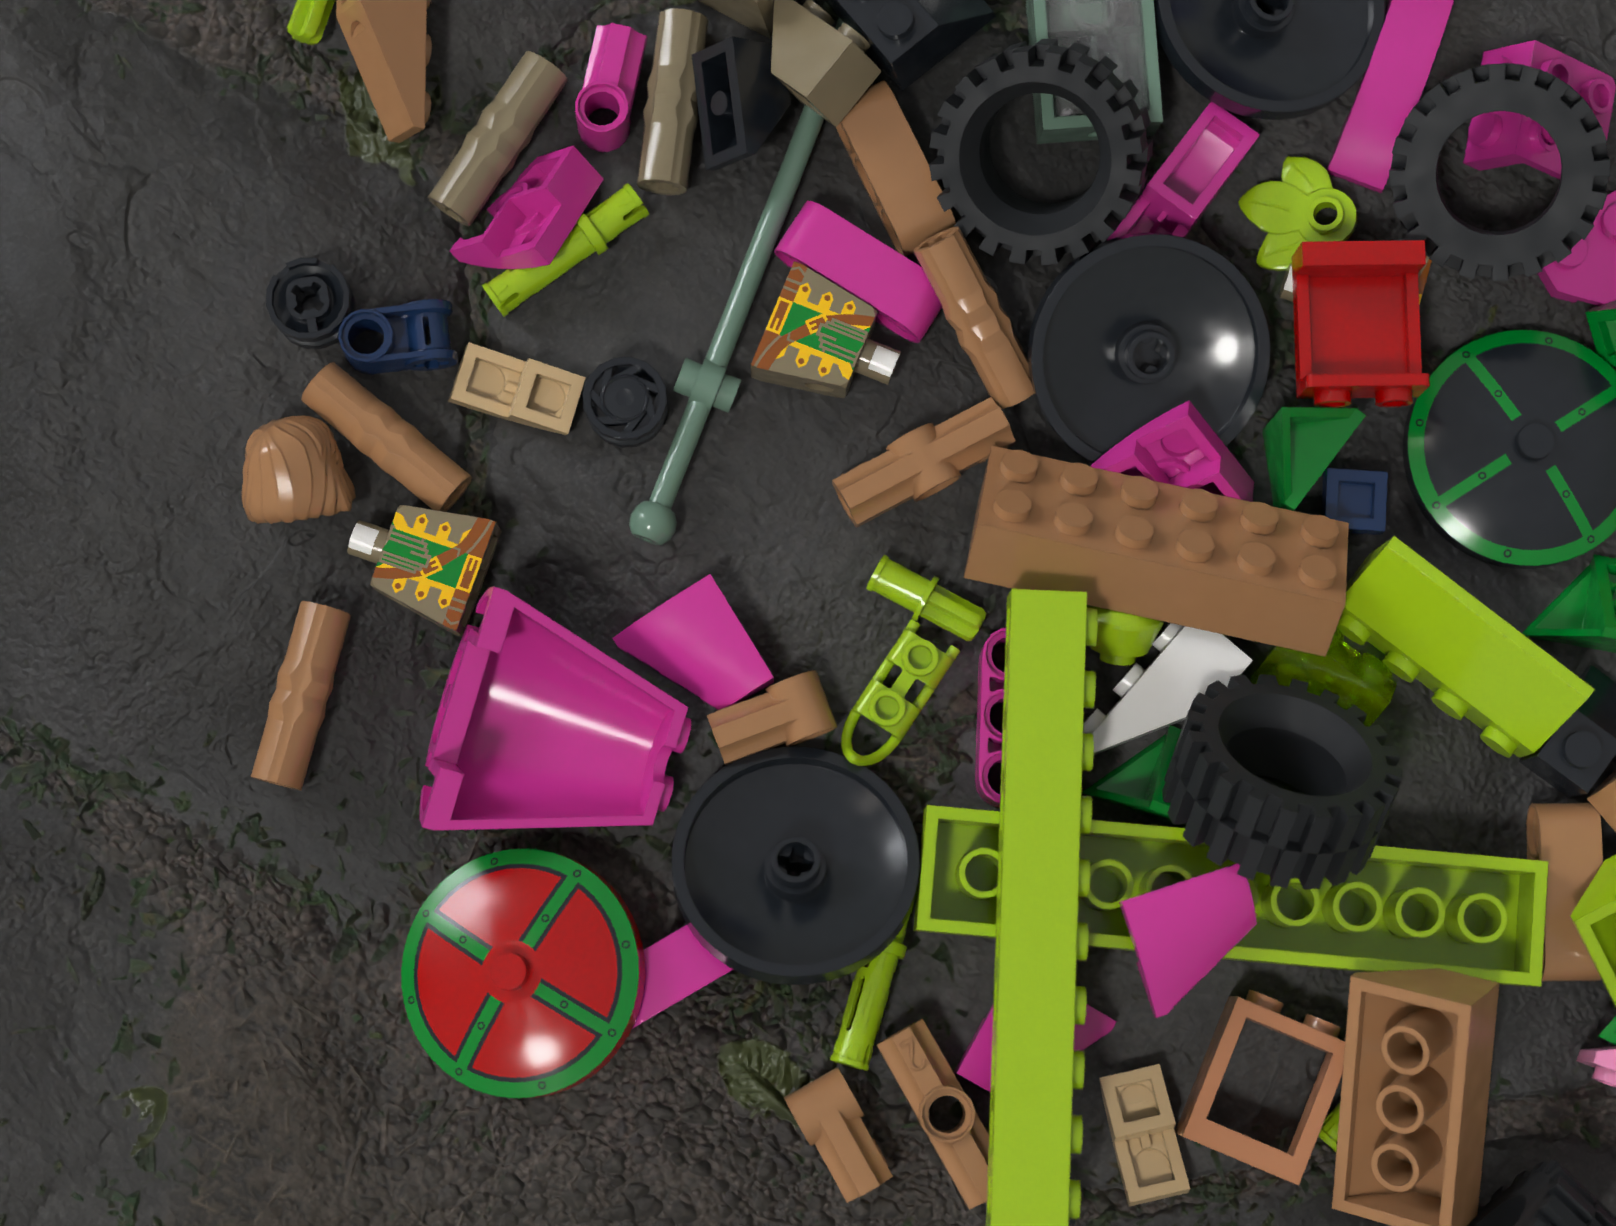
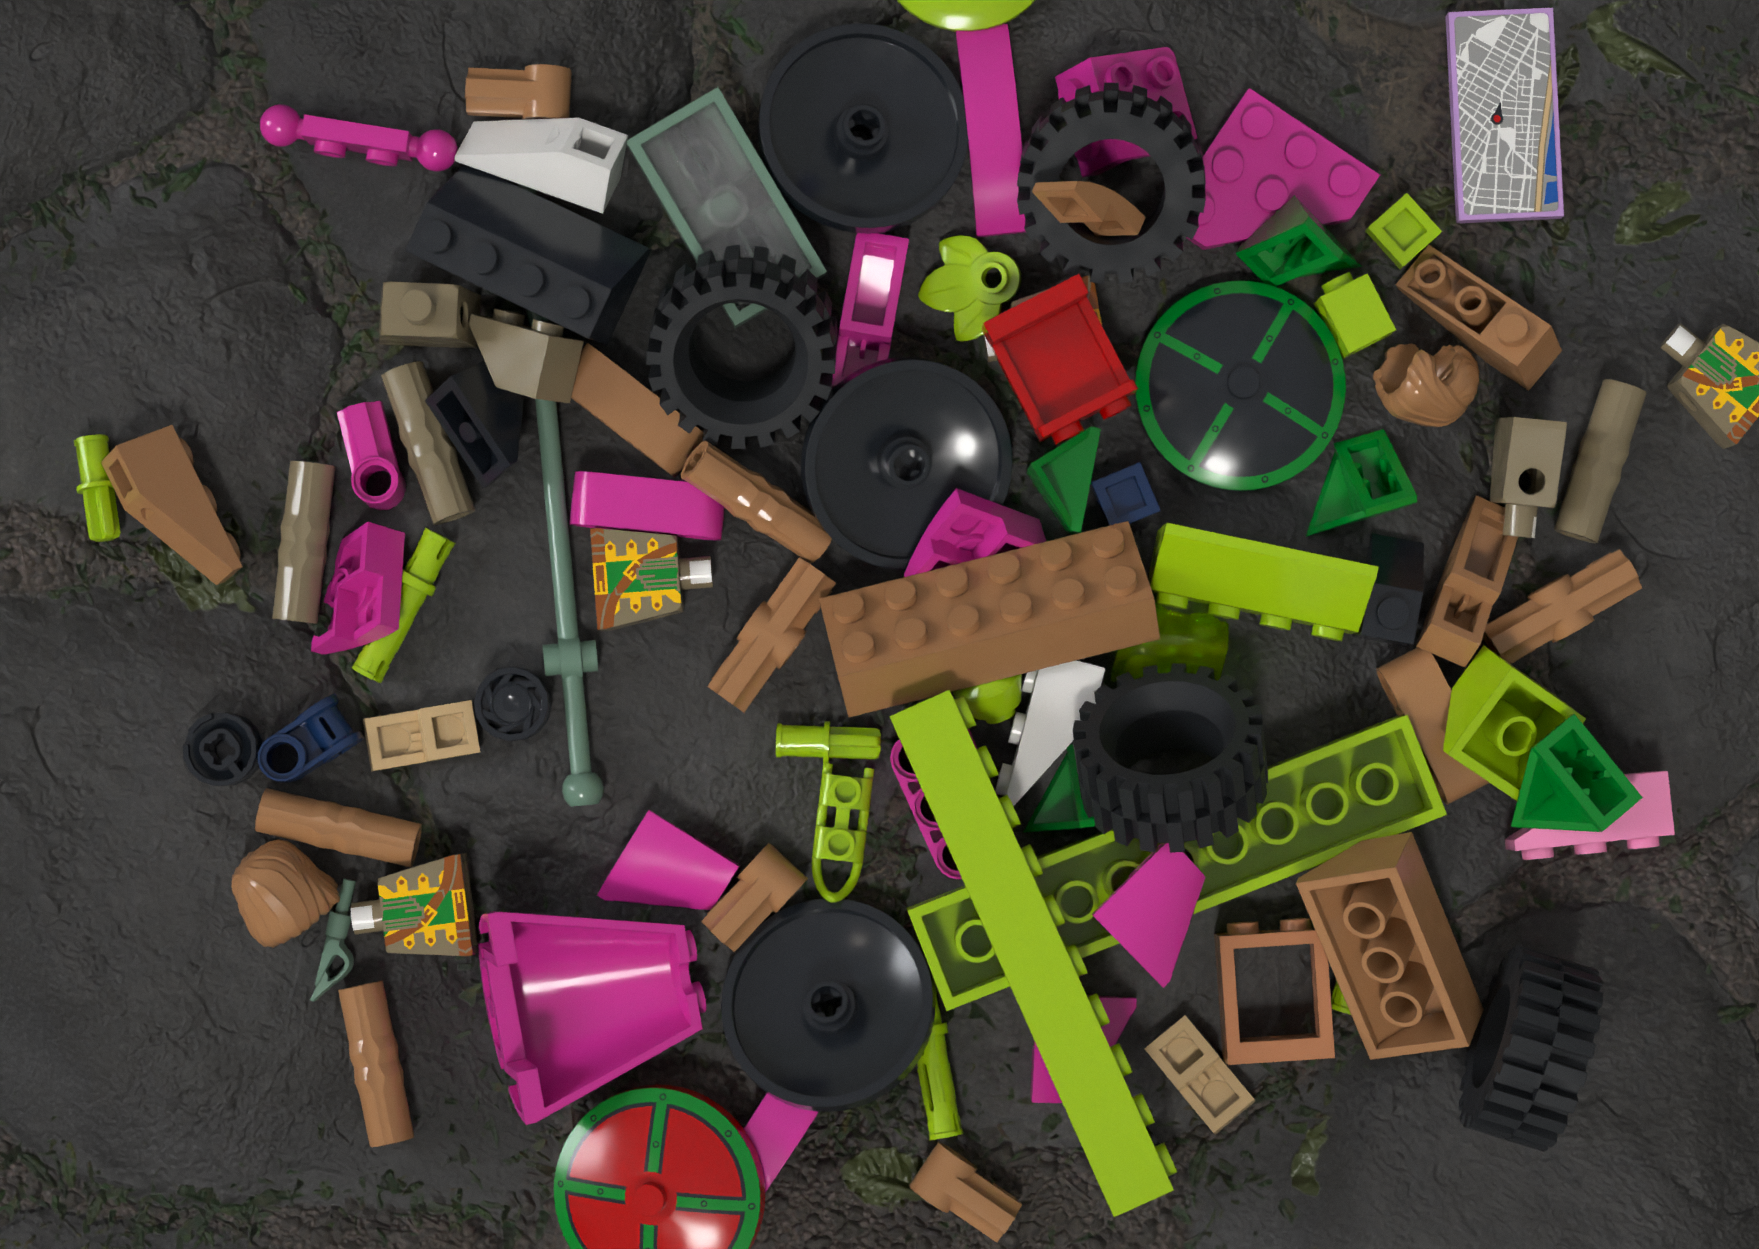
camera: 25 degrees left, 5 degrees up
medium nougat piece [876,1018,989,1210] -> none
none -> sand green hand [310,878,356,1002]
none -> medium nougat slope [1032,181,1146,236]

